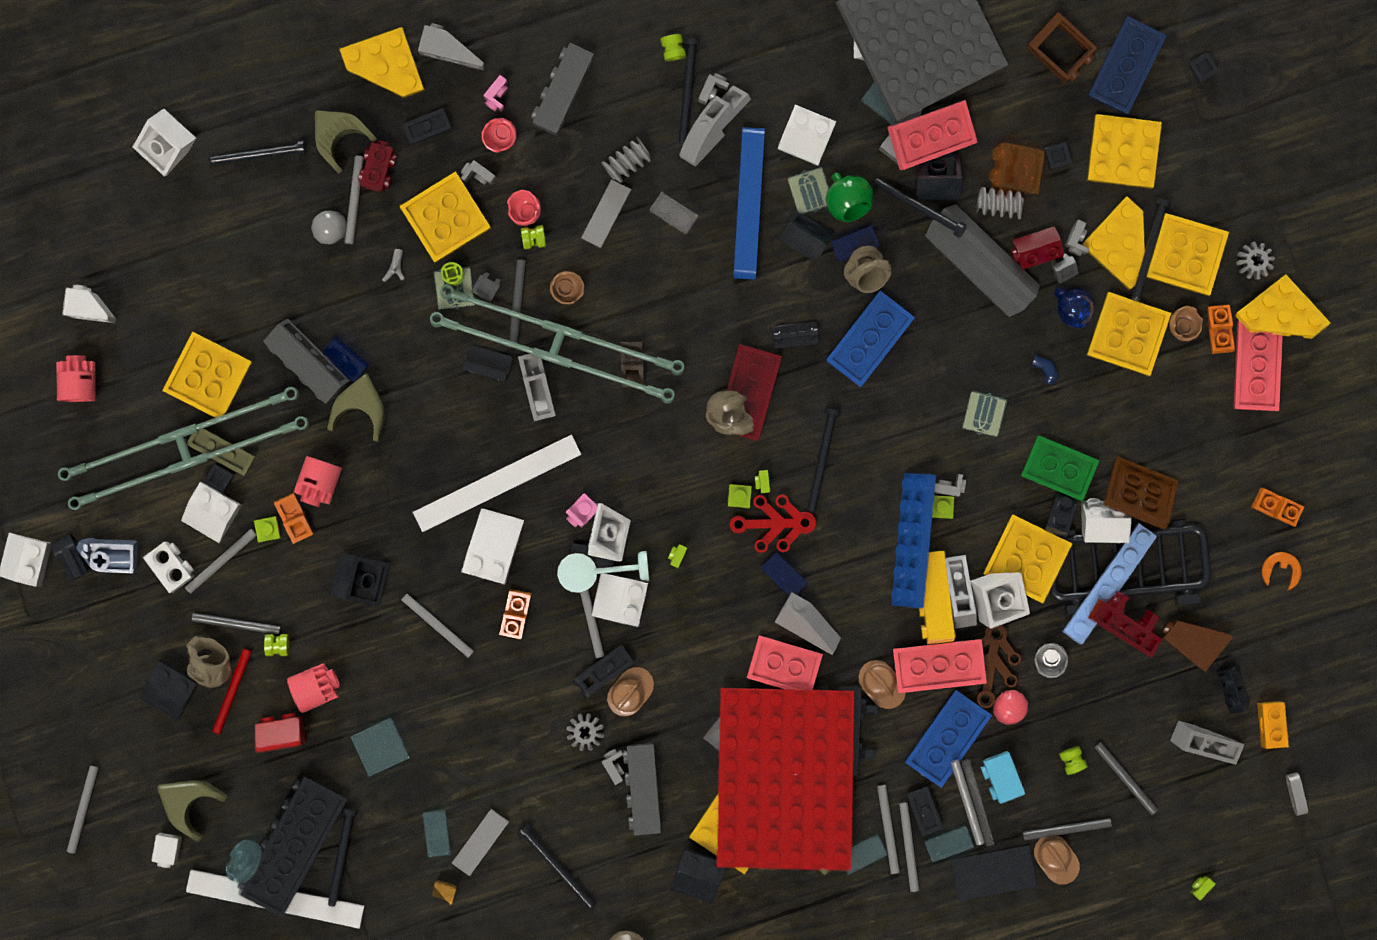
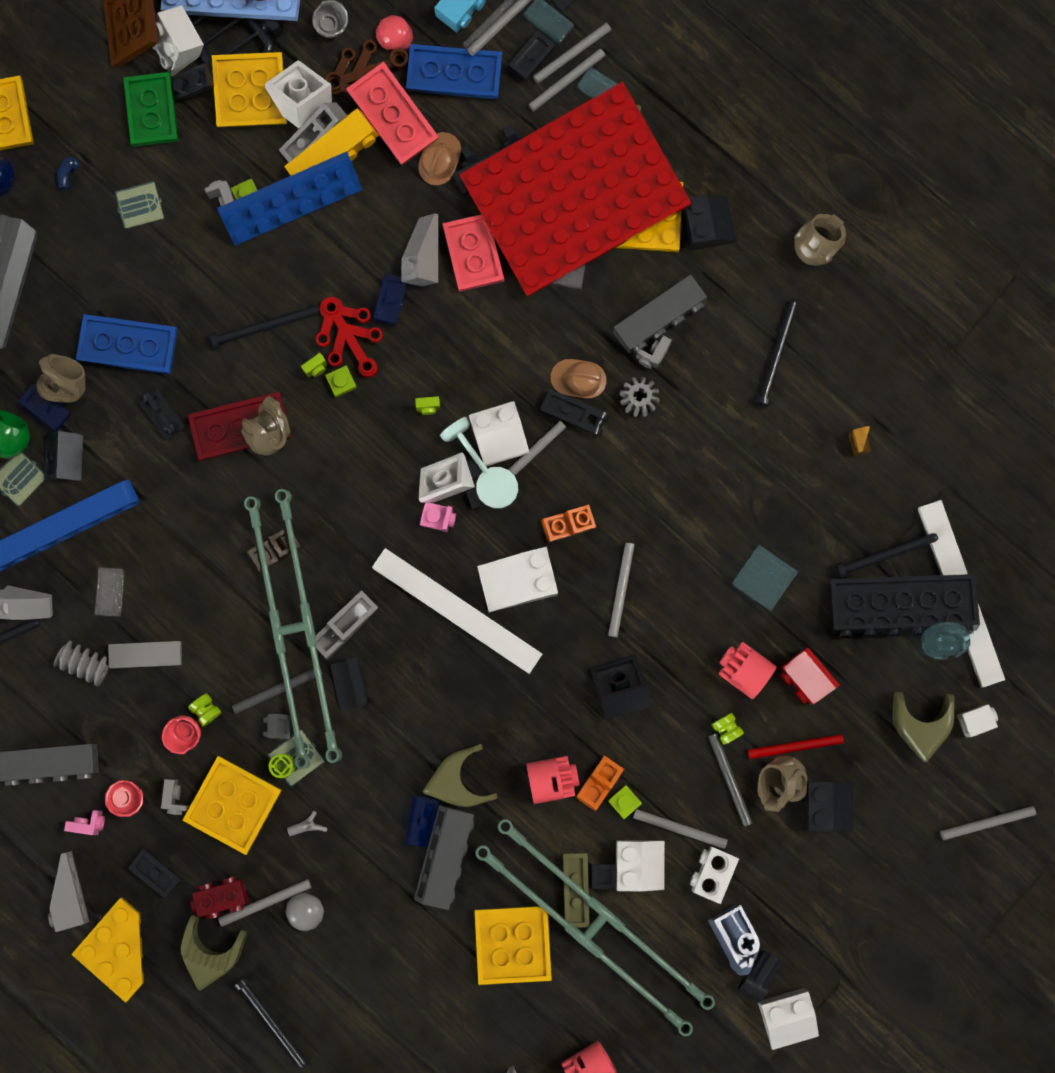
camera: 120 degrees left, 5 degrees down
clear light blue tile [423,810,451,857] -> none
light grey tile [452,809,509,876] -> none
medium nougat hair [550,271,584,304] -> none

